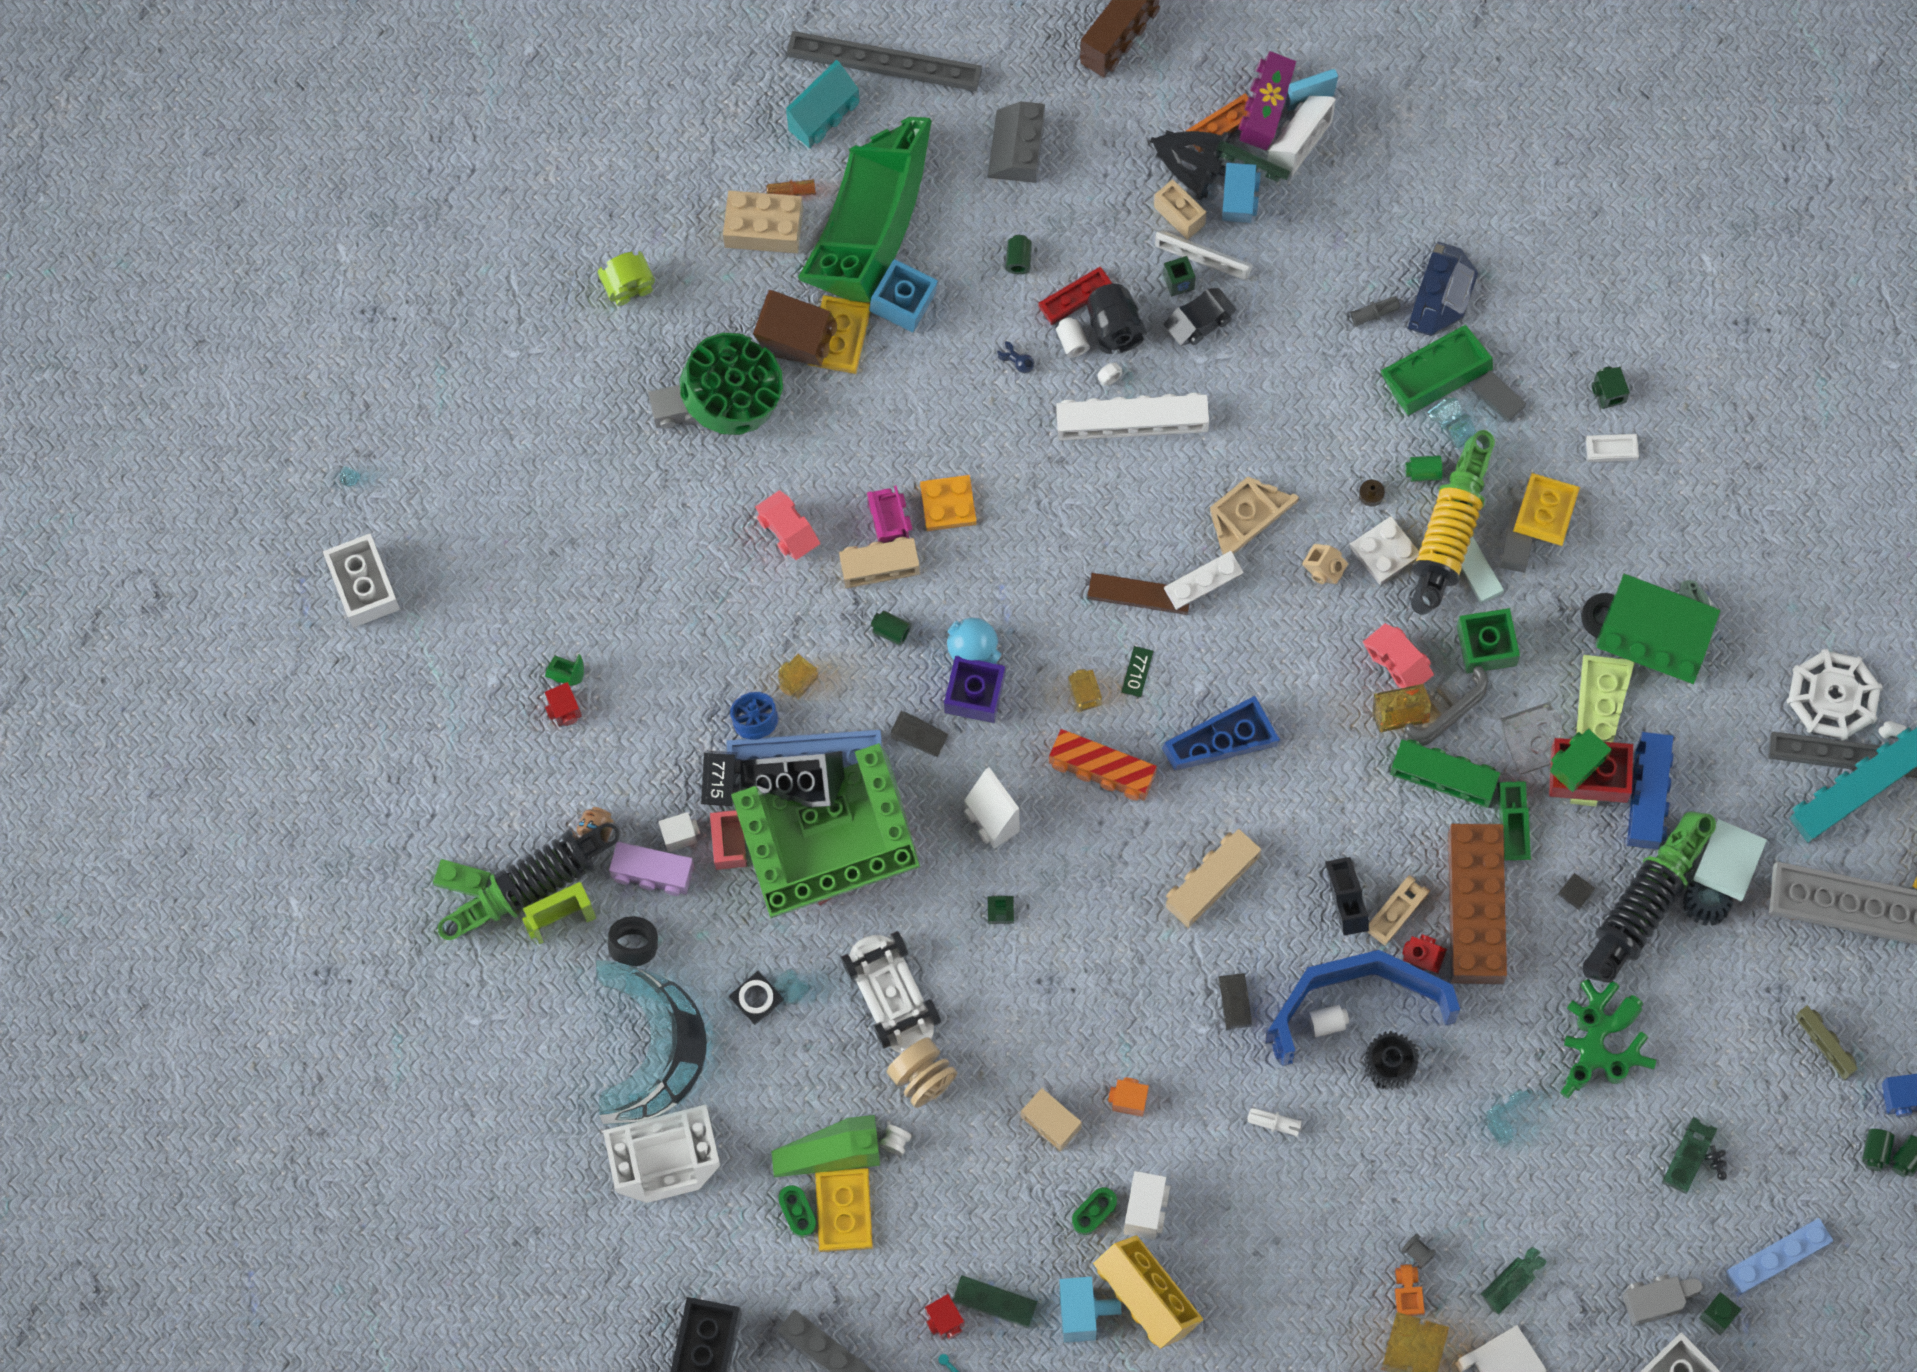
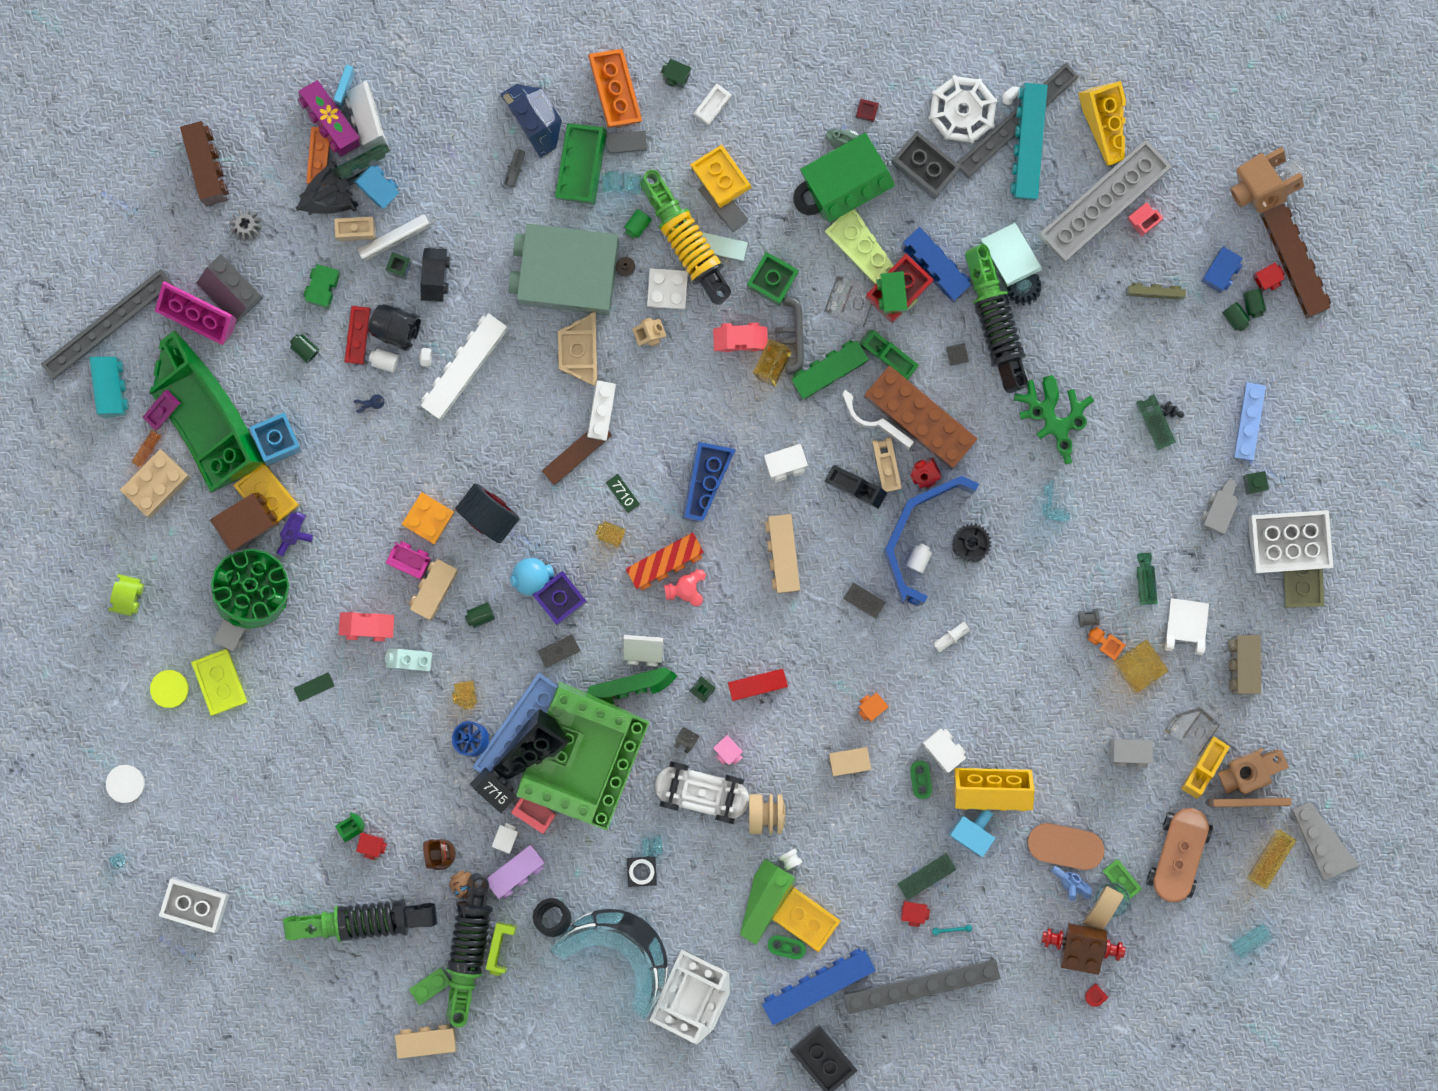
camera: 55 degrees left, 15 degrees up
none -> white tile [106,765,145,803]
none -> magenta plate [142,390,181,431]
none -> neon yellow tile [150,670,189,708]
none -> dark pink slope [155,281,237,345]
none -> neon yellow tile [191,649,248,716]
none -> light grey gear [230,209,262,241]
none -> dark purple piece [277,512,314,557]
none -> black piece [283,899,438,942]
none -> dark green sticker [294,672,334,702]
none -> green brick [303,264,341,309]
none -> light aqua bracket [385,649,432,671]
none -> tan brick [395,1024,457,1059]
none -> reddish brown helmet [423,839,456,870]
none -> black wheel [455,483,520,543]
none -> sand green brick [508,224,619,316]
none -> green brick [586,667,677,704]
none -> orange slope [588,49,642,128]
none -> coral animal [664,569,706,606]
none -> clear smoke tile [674,727,700,754]
none -> bright pink brick [713,735,743,765]
none -> red slope [728,669,788,702]
none -> blue brick [762,948,876,1025]
none -> white brick [763,444,808,483]
none -> white piece [842,390,914,450]
none -> dark red tile [855,98,879,123]
none -> dark grey brick [891,131,961,200]
none -> coral piece [1127,202,1163,237]

